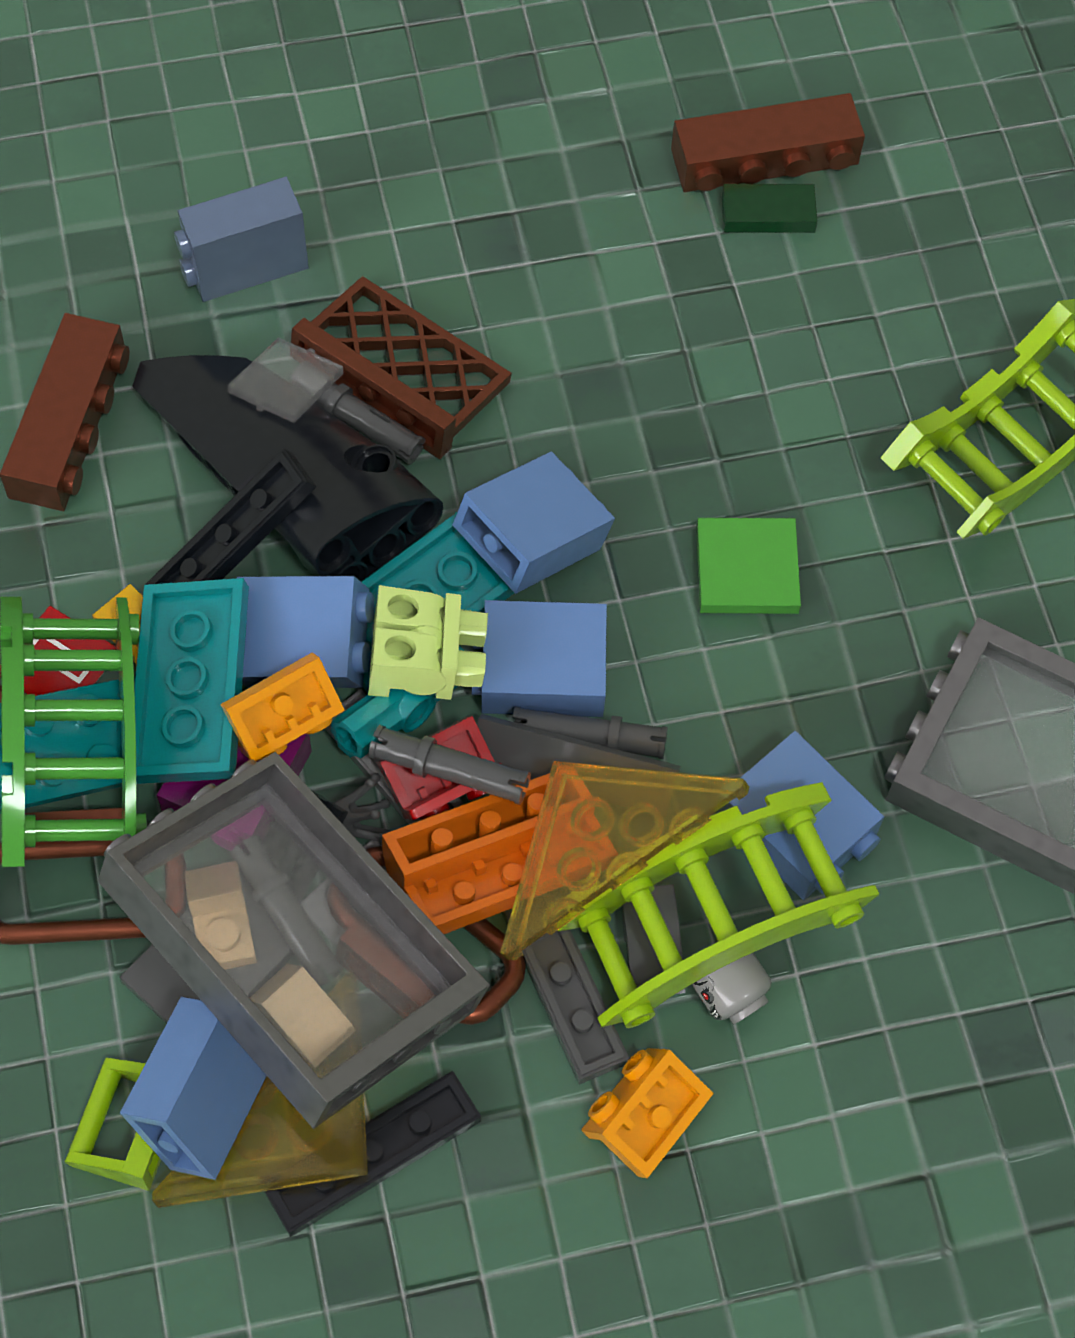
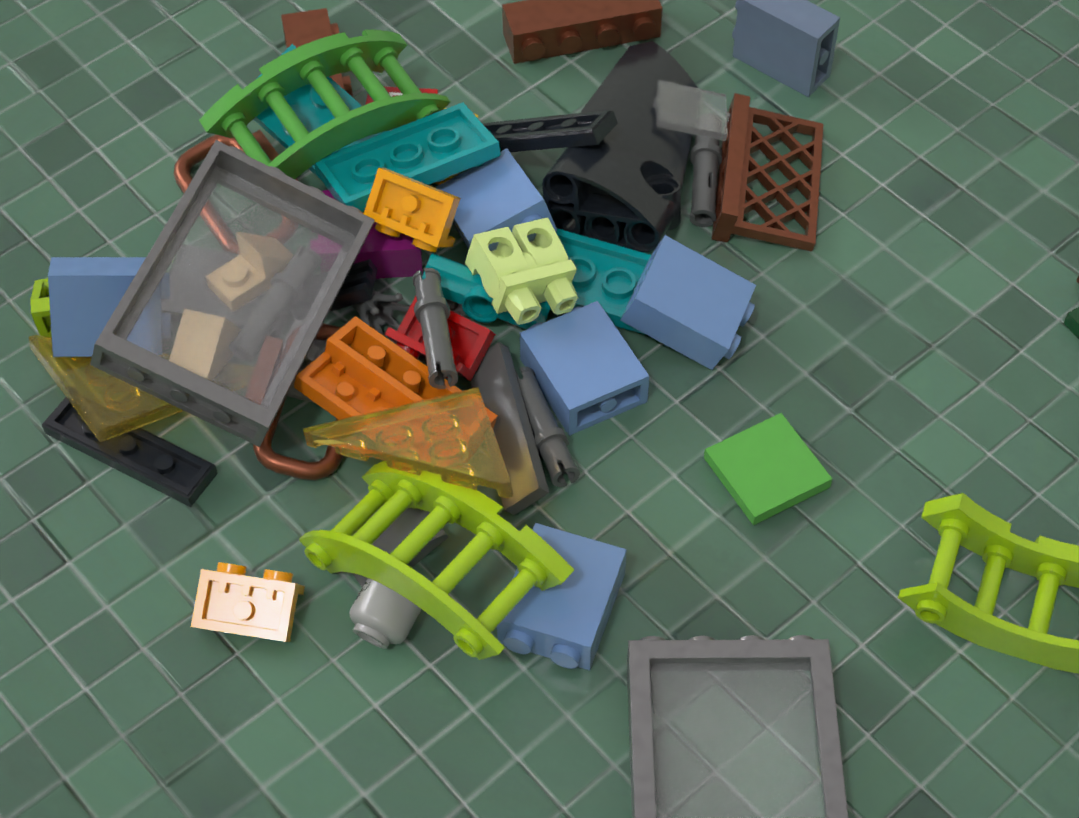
camera: 65 degrees right, 10 degrees down
dark grey tile [502,893,630,1085] -> none

